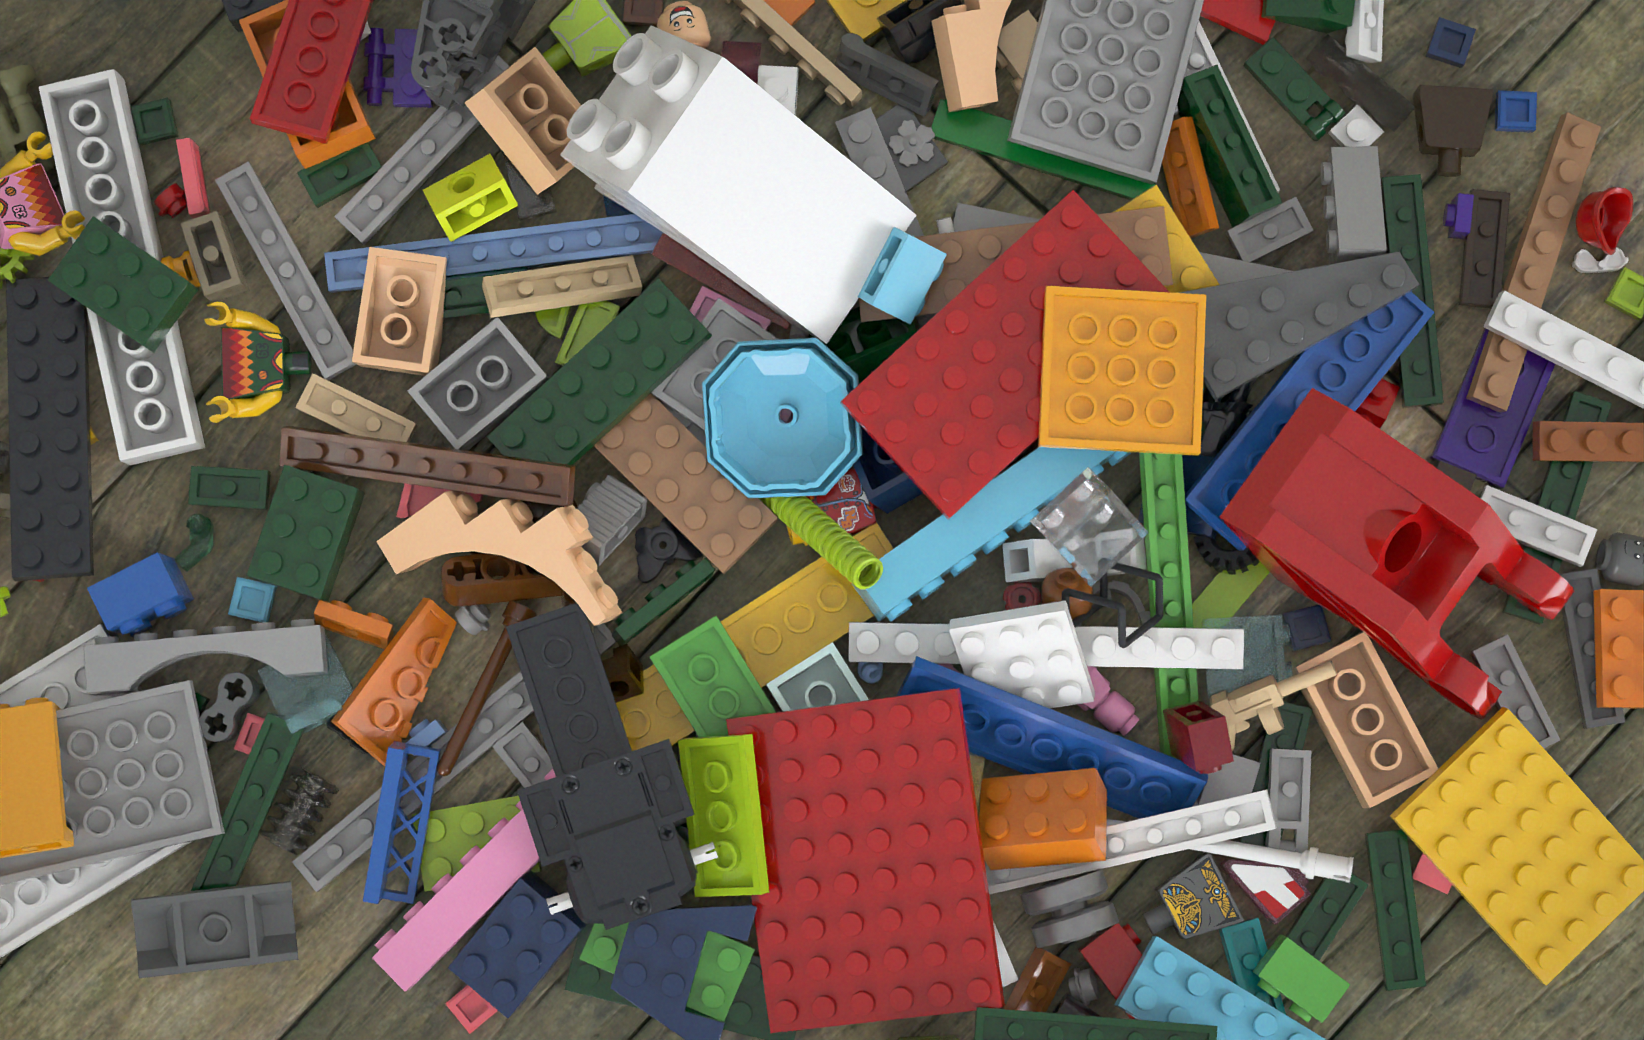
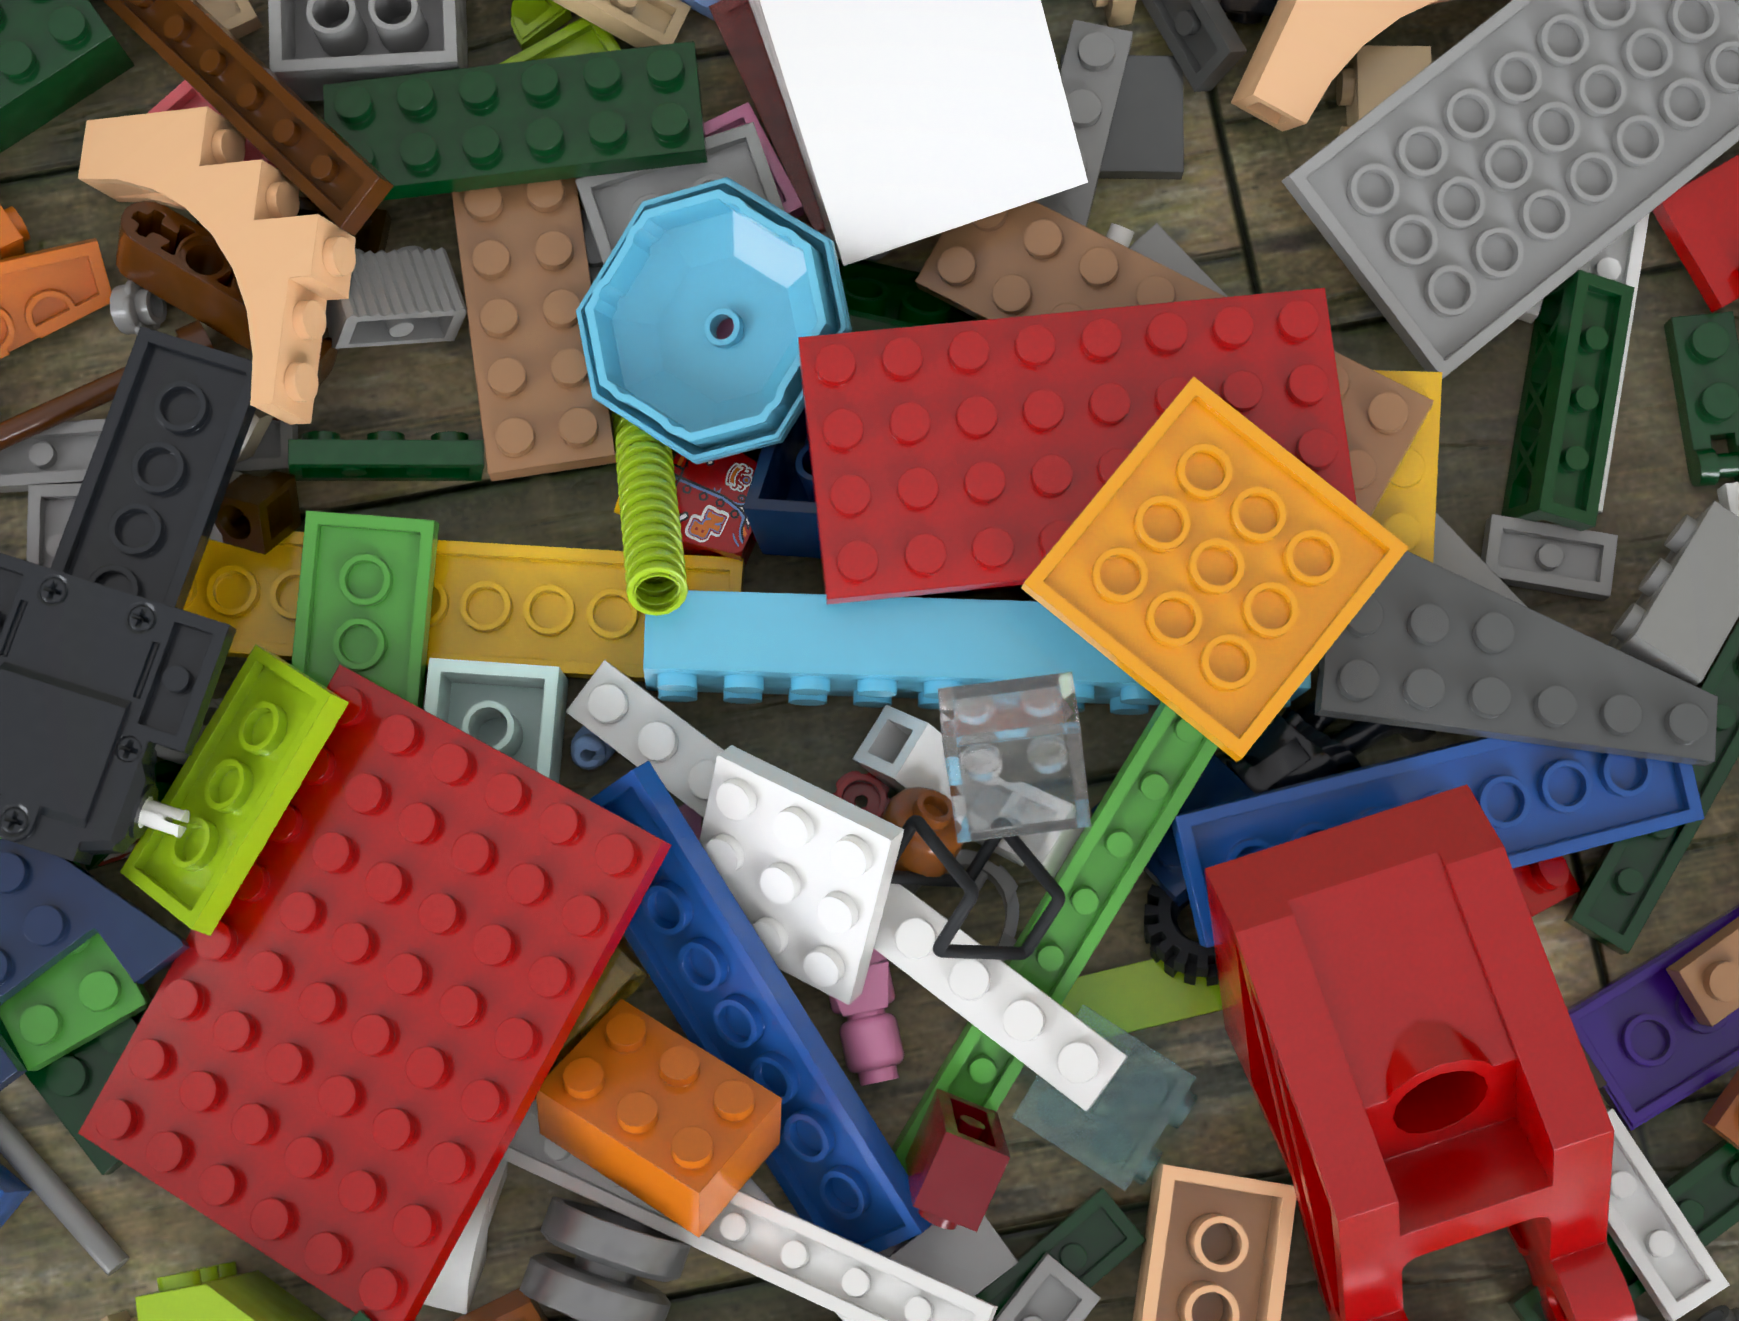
camera: 30 degrees right, 5 degrees down
black animal [635,517,704,583] -> none
medium azure brick [858,227,947,324] -> none
light grey plant [889,120,935,167] -> none
green tile [932,98,1155,200] -> none
orange plate [1162,117,1219,238] -> none
tan piece [1209,661,1337,751] -> none
dark blue tile [1282,604,1331,652] -> none

